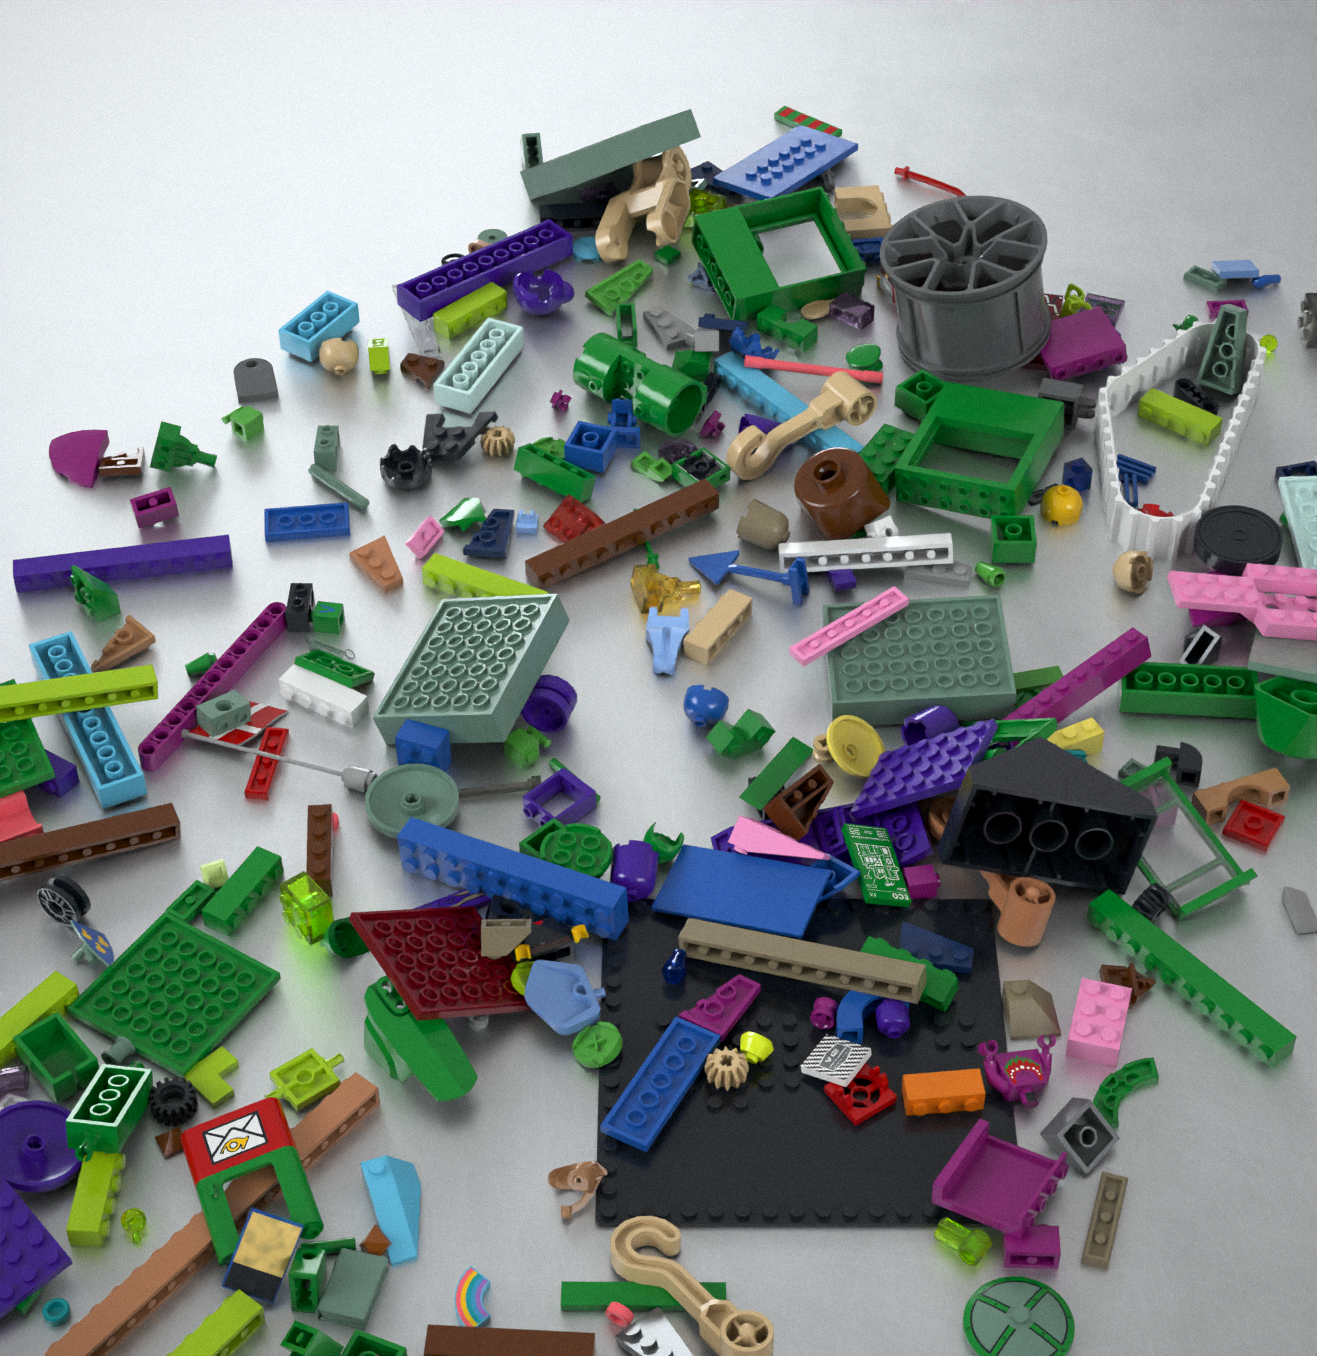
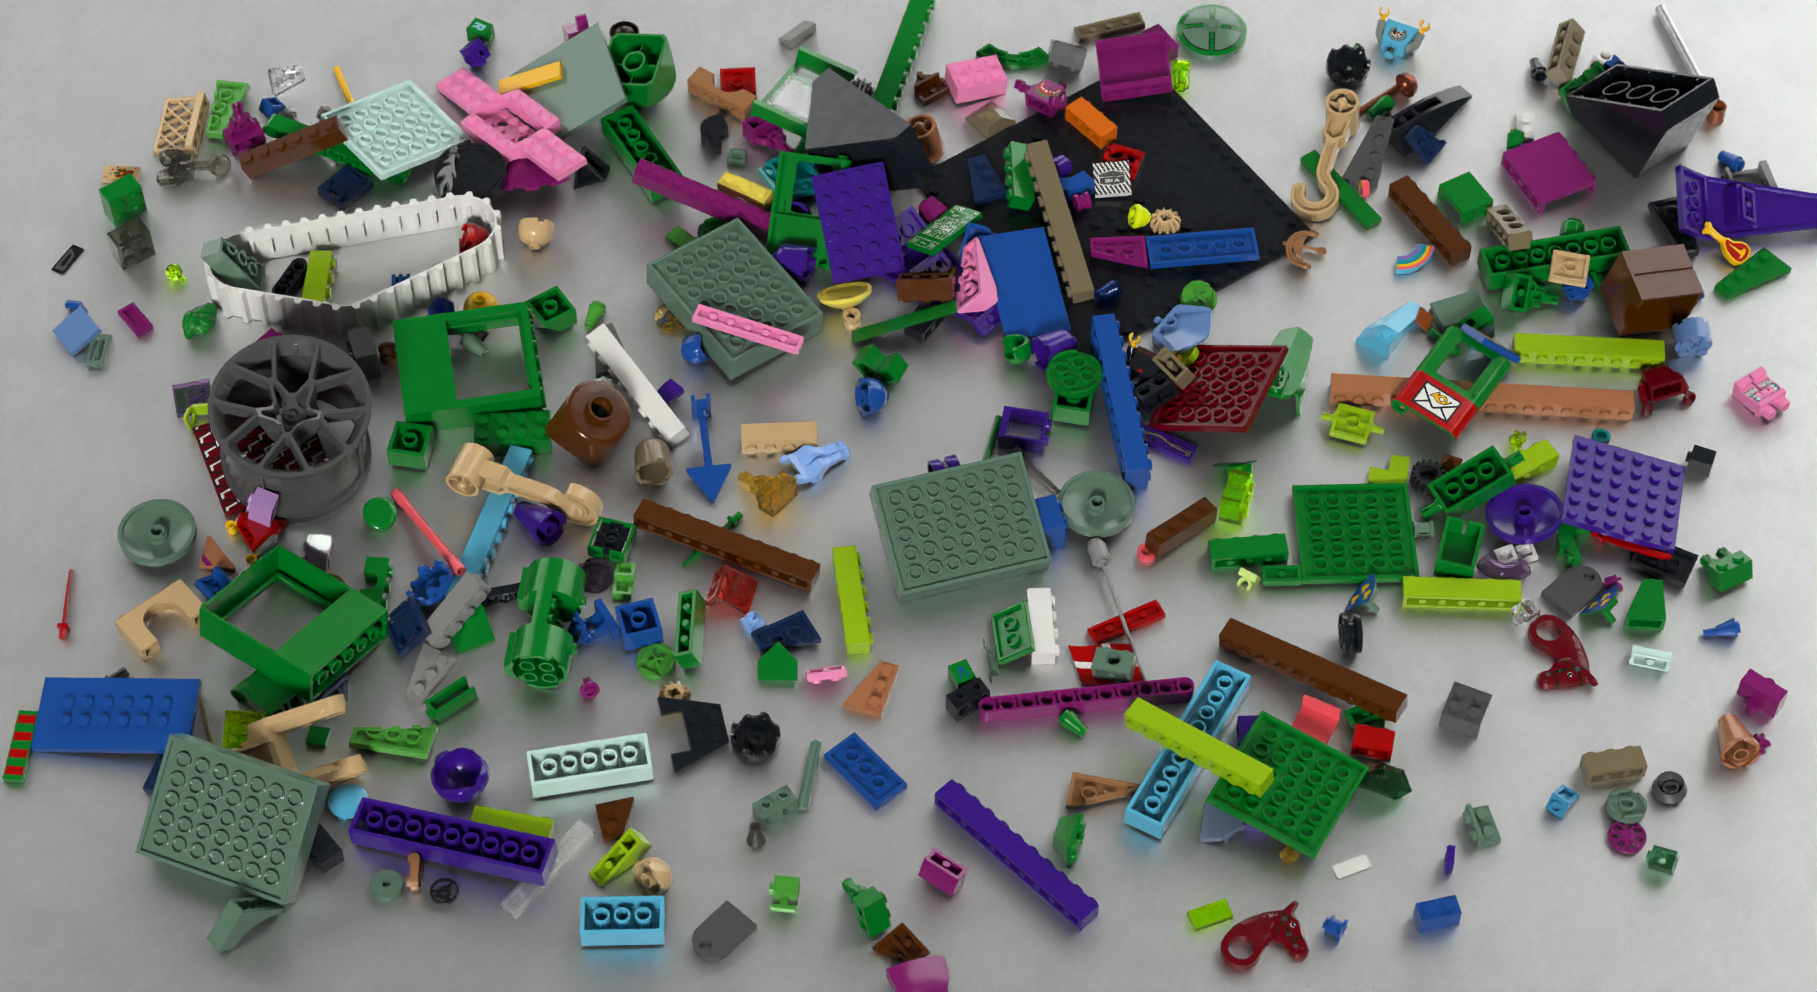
camera: 125 degrees left, 10 degrees up
none -> dark grey piece [437,145,460,197]
none -> clear smoke cone [746,822,767,849]

